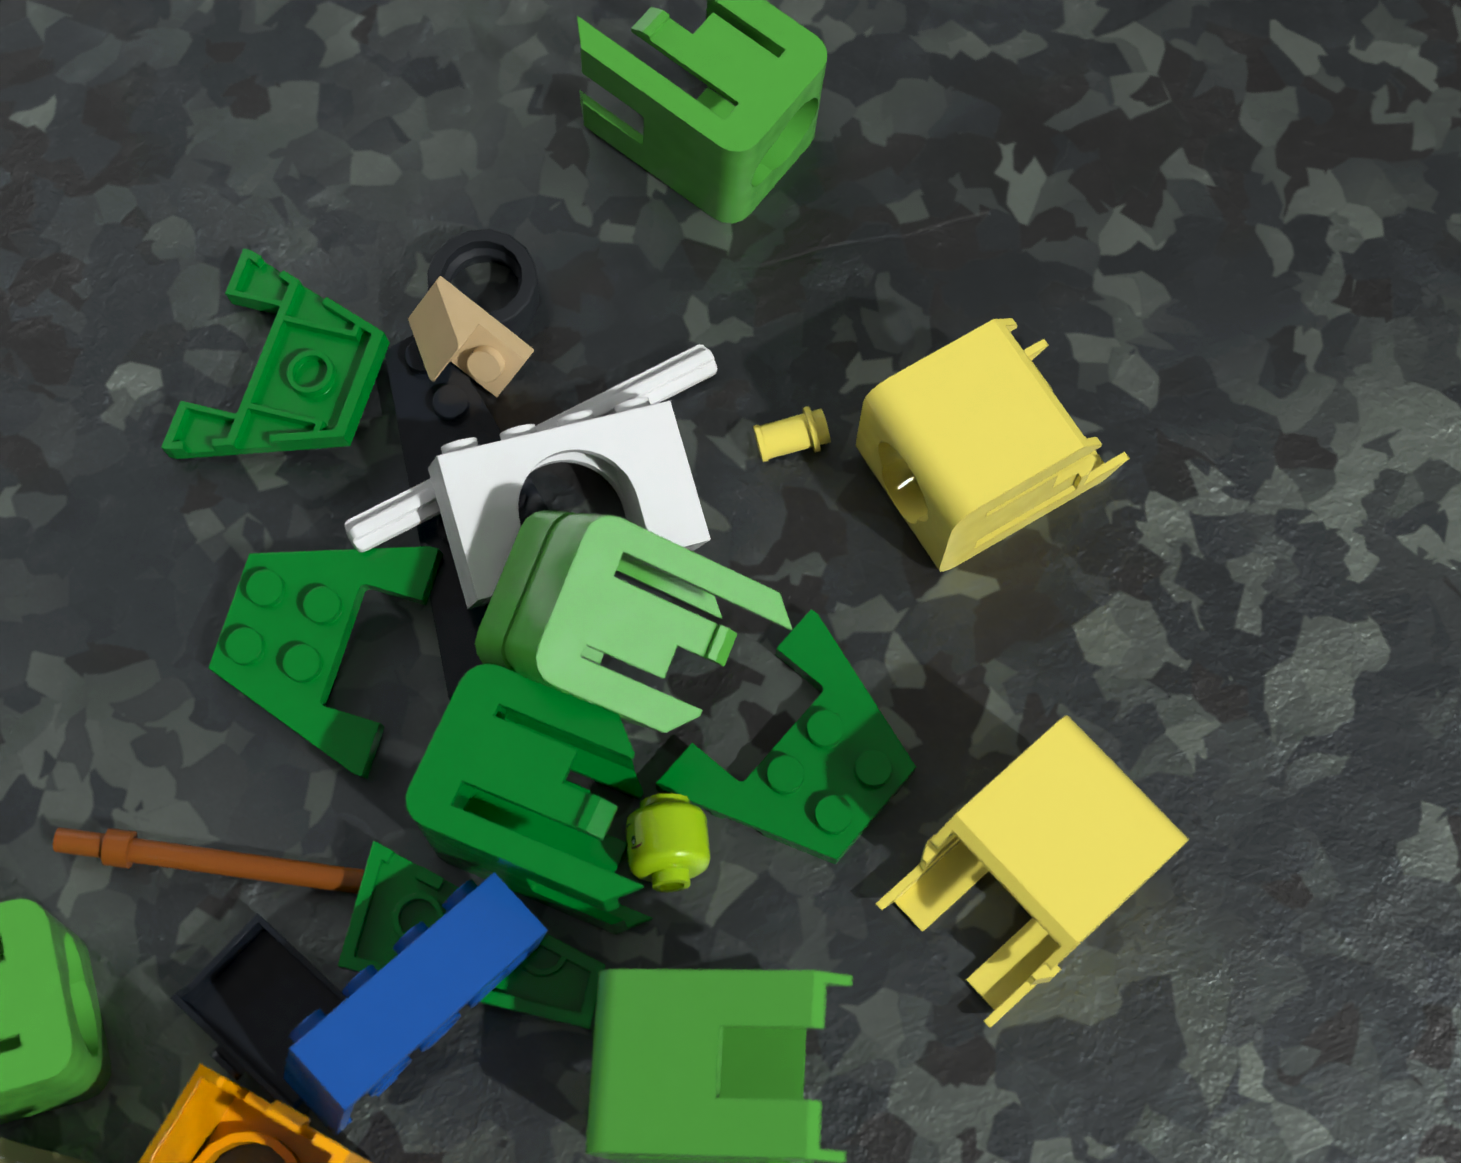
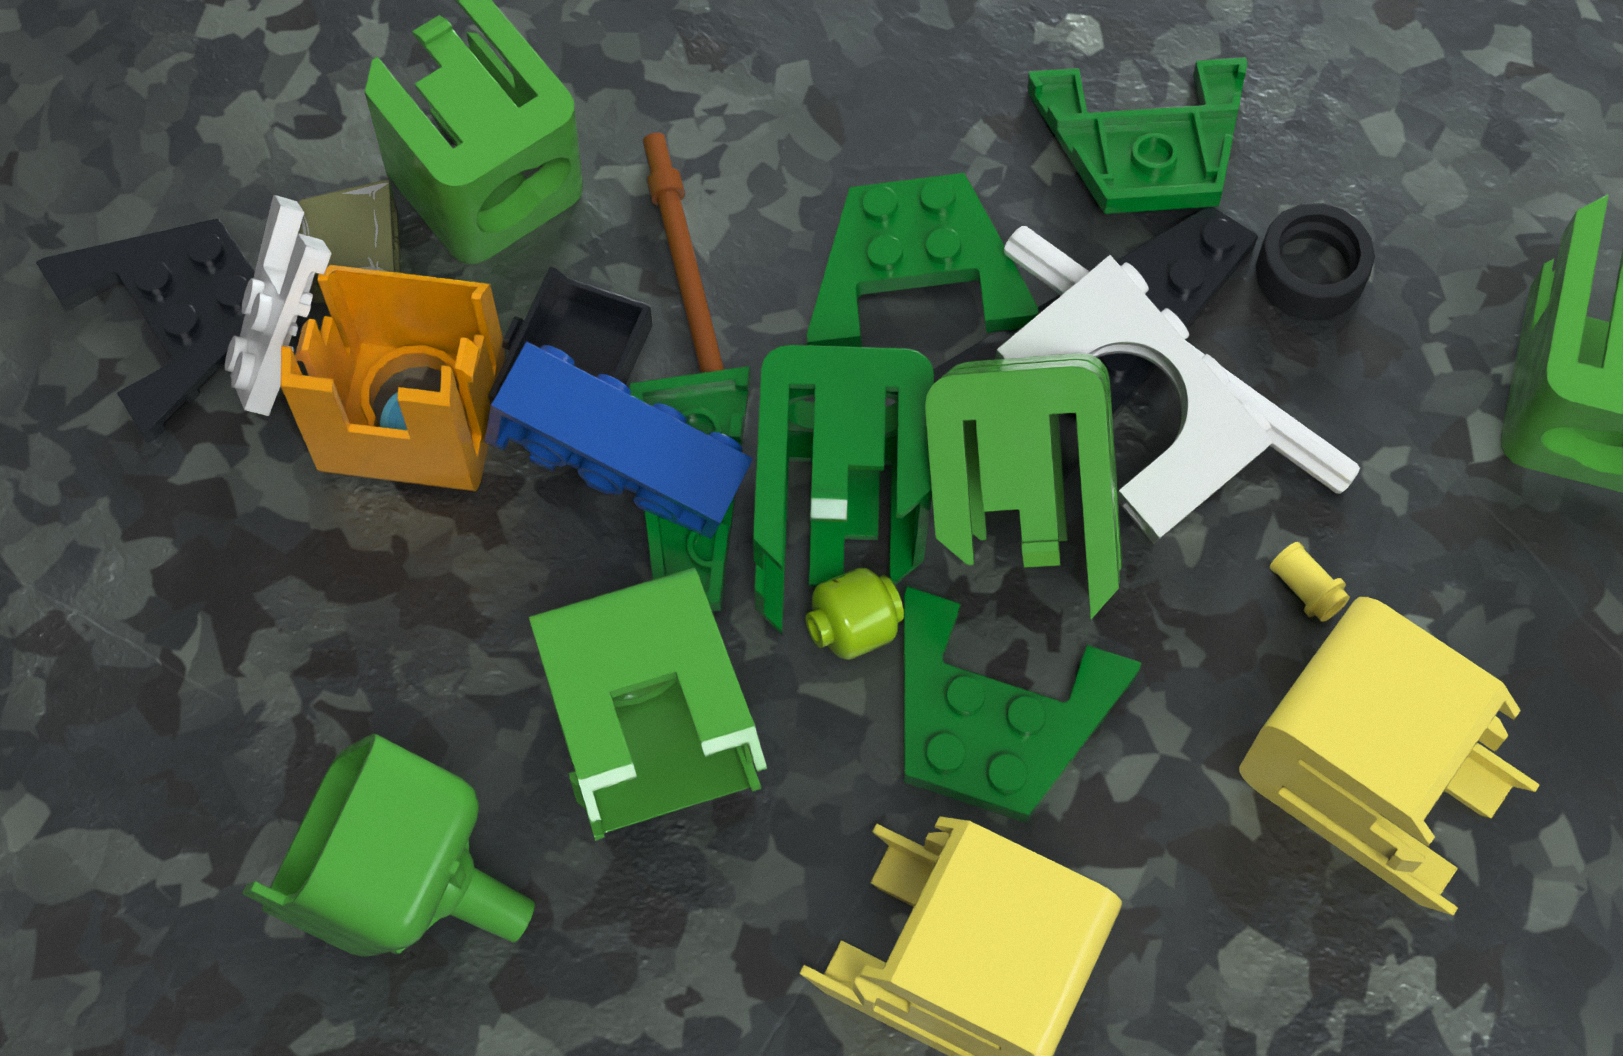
camera: 70 degrees right, 5 degrees down
tan slope [408,276,534,397] -> none

